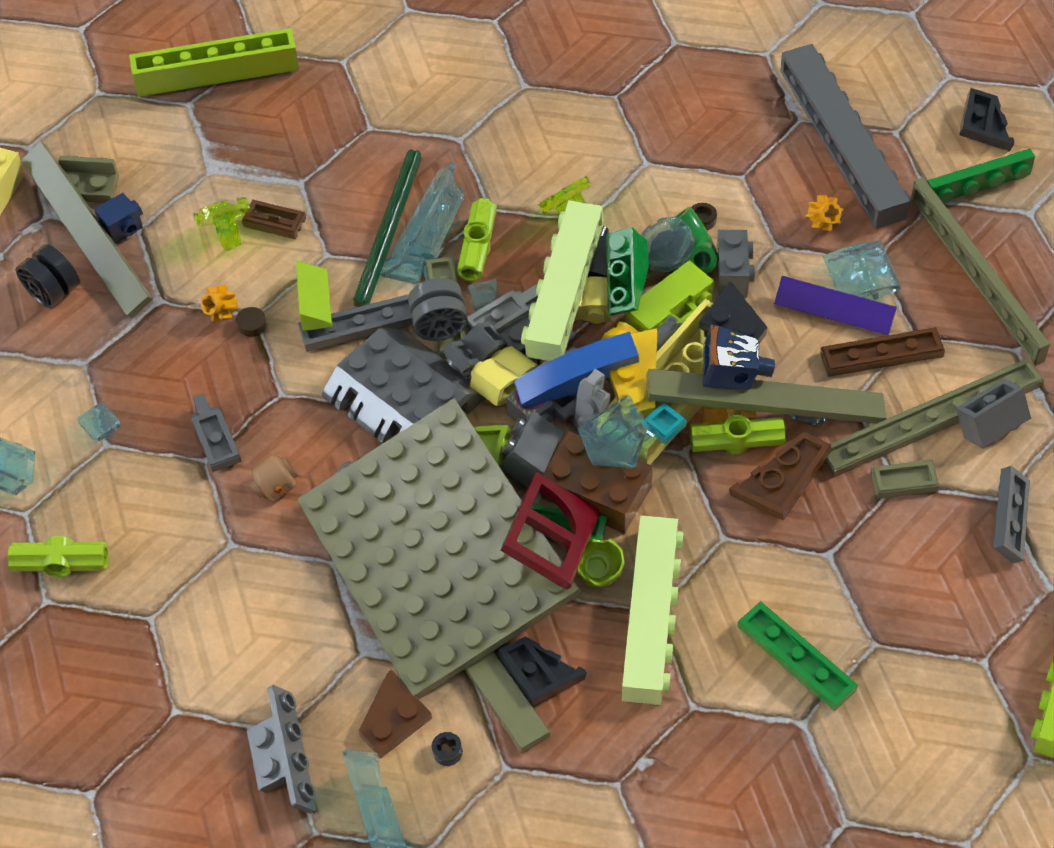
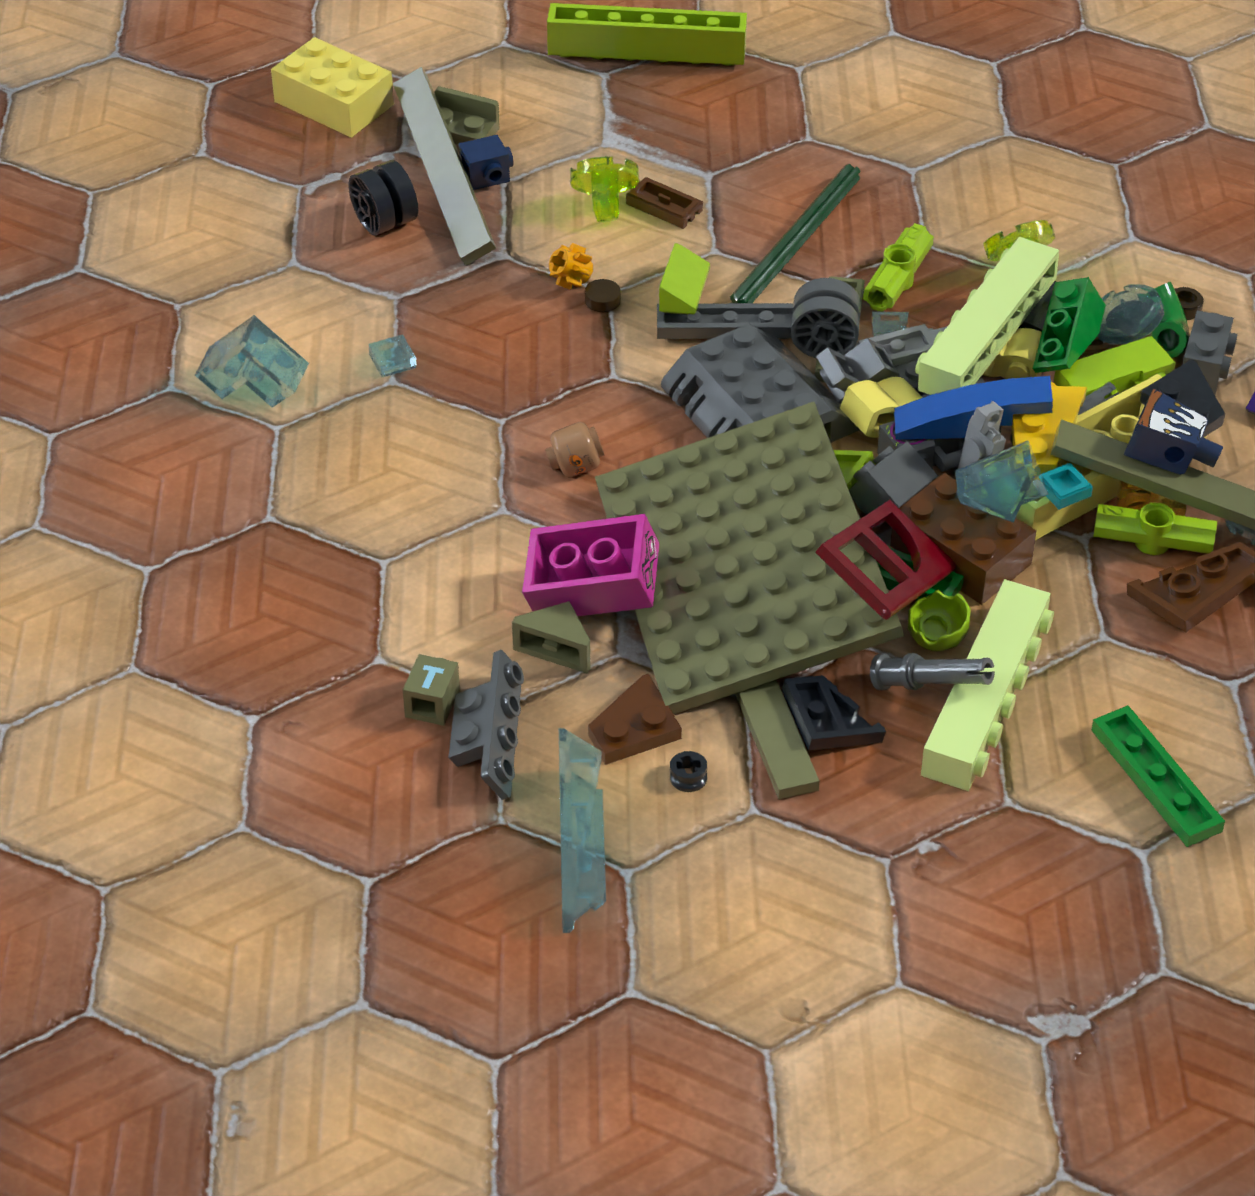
camera: 15 degrees right, 10 degrees down
lime piece [8,536,109,578] -> none
dark grey hinge [191,393,242,472] -> none
clear light blue wedge [380,162,464,284] -> none
none -> olive brick [403,654,460,726]
none -> olive slope [512,601,591,673]
none -> dark pink brick [522,514,659,616]
none -> dark grey pin [870,653,995,690]

